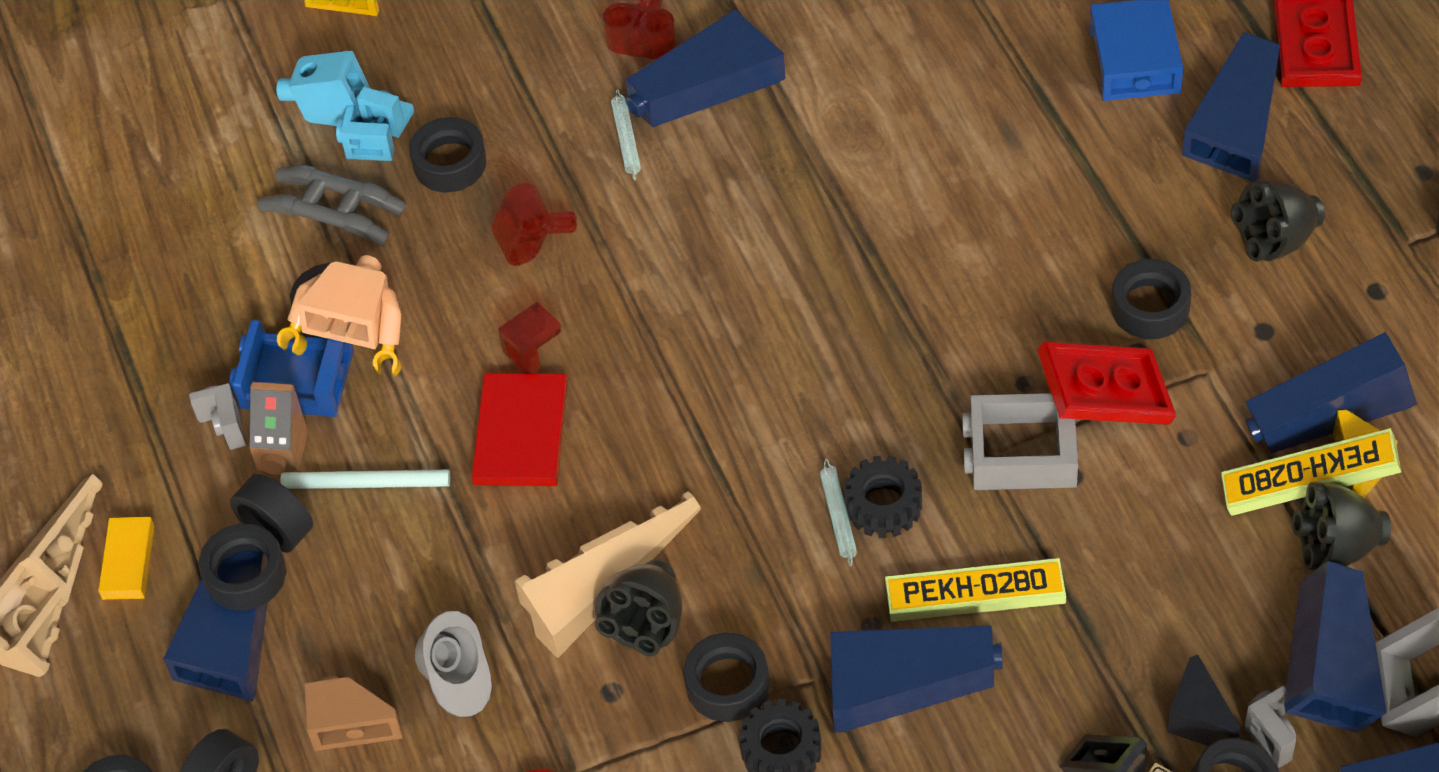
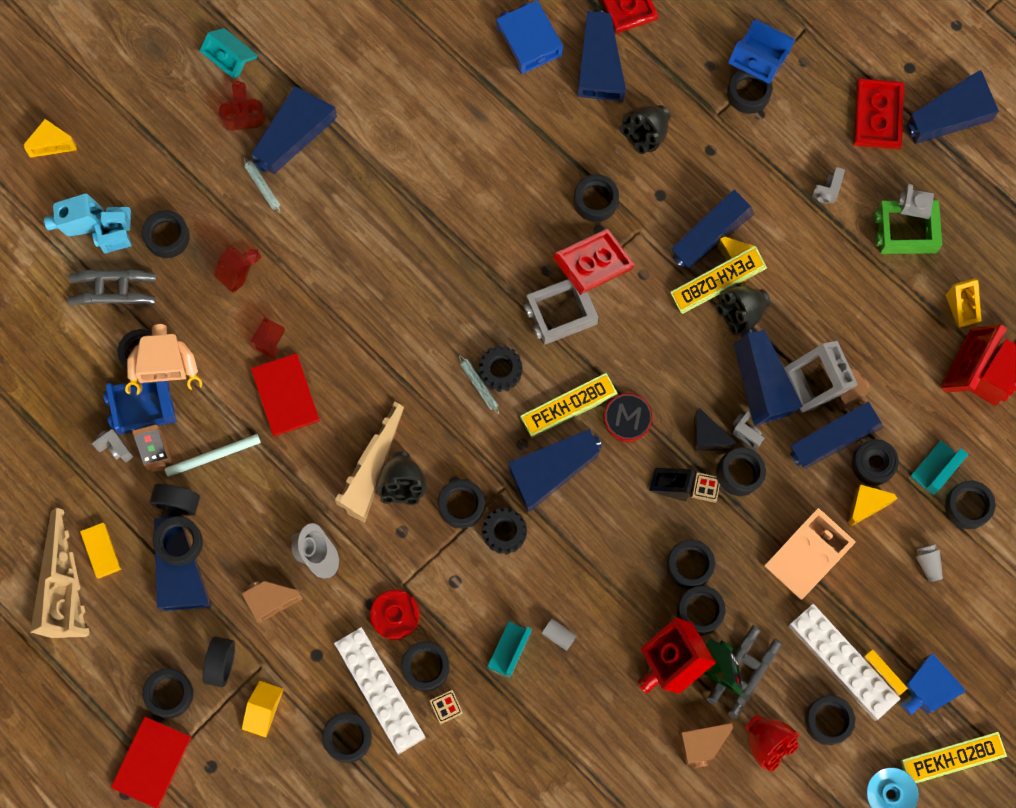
camera: 30 degrees left, 20 degrees up
none -> black tile [604,394,652,442]

